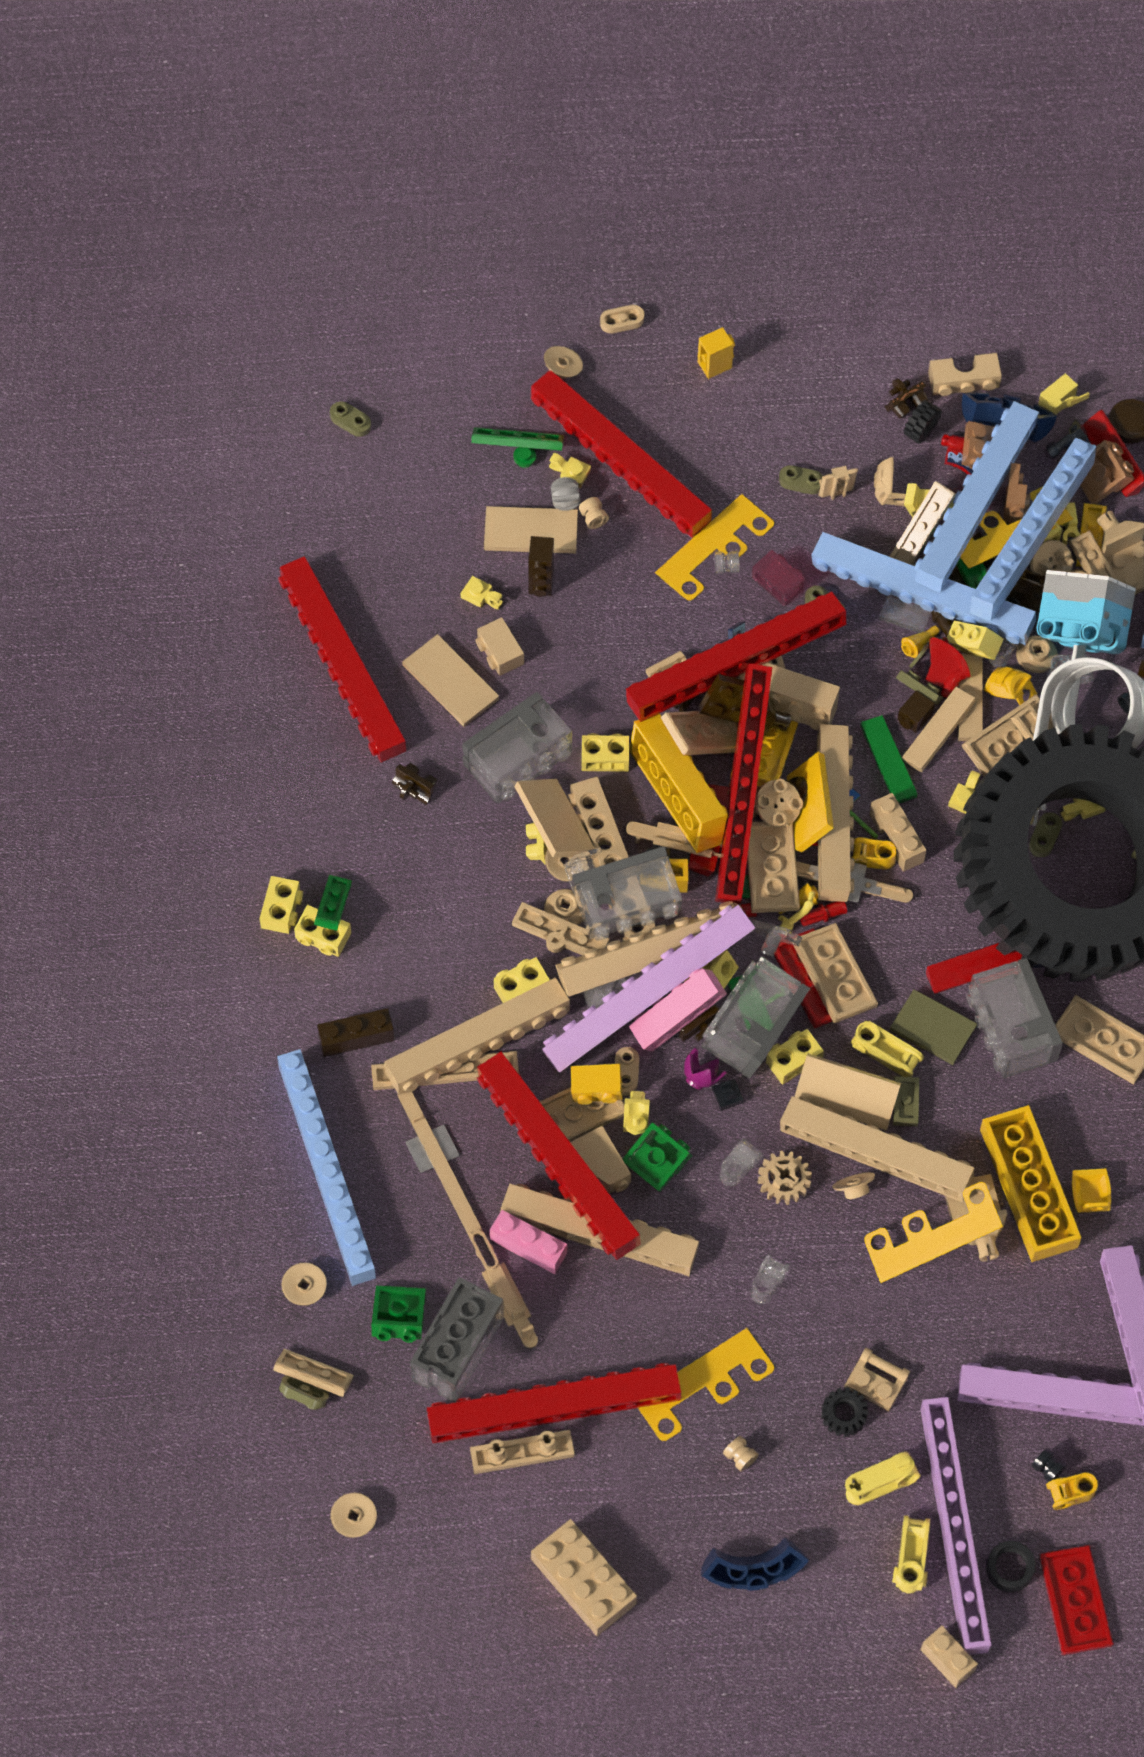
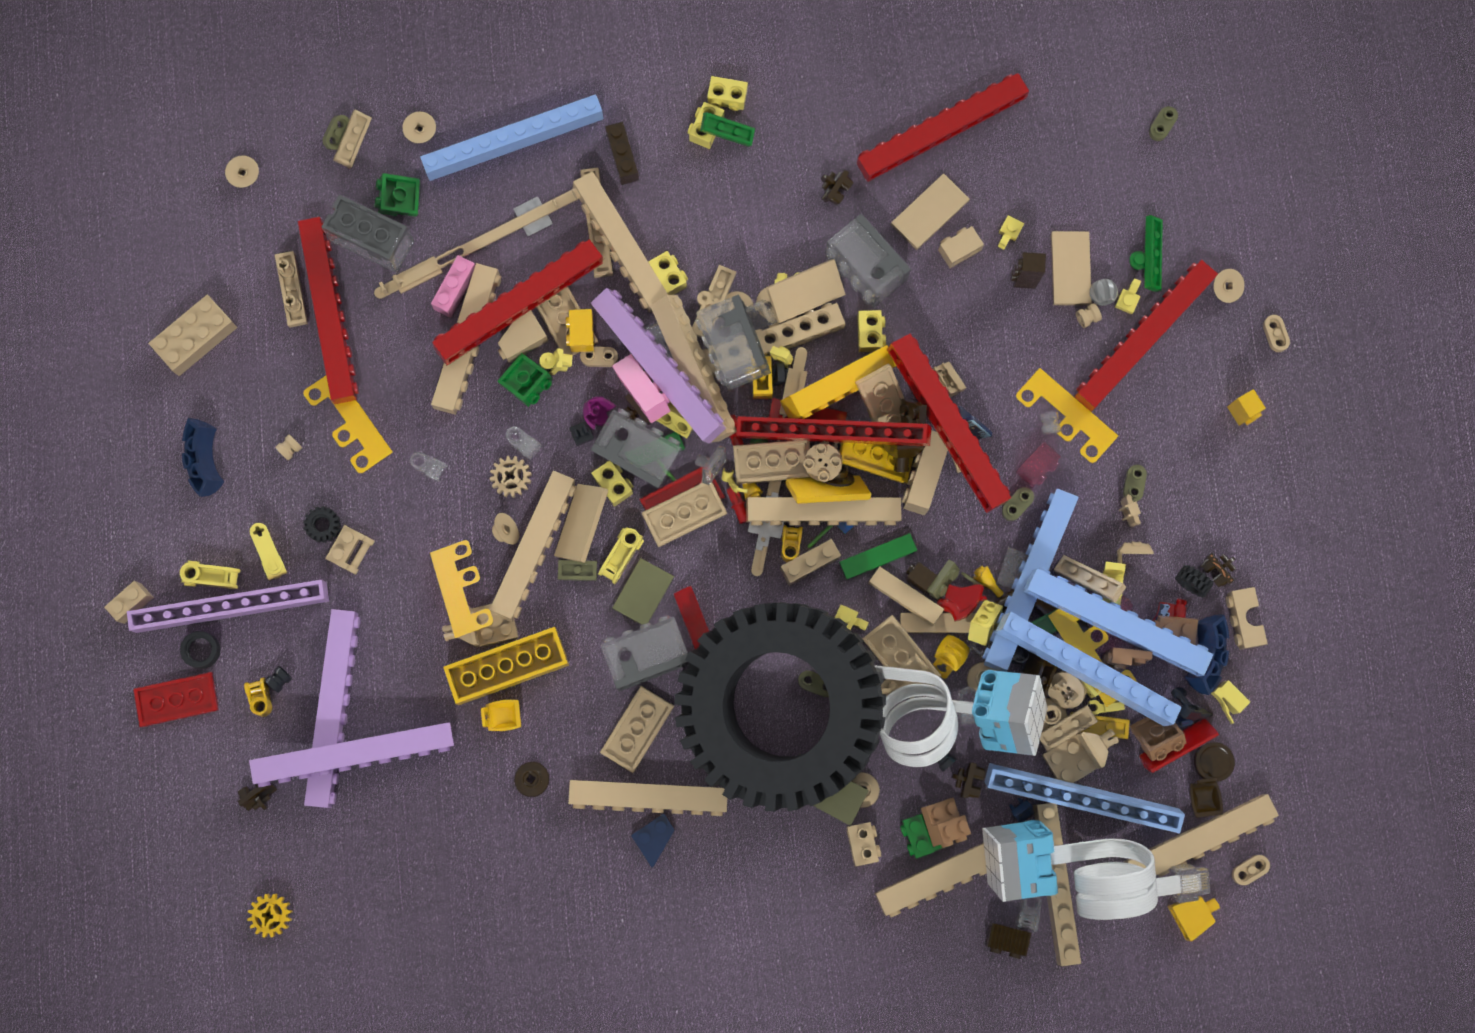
camera: 85 degrees right, 15 degrees up
none -> light yellow plate [770,346,793,369]

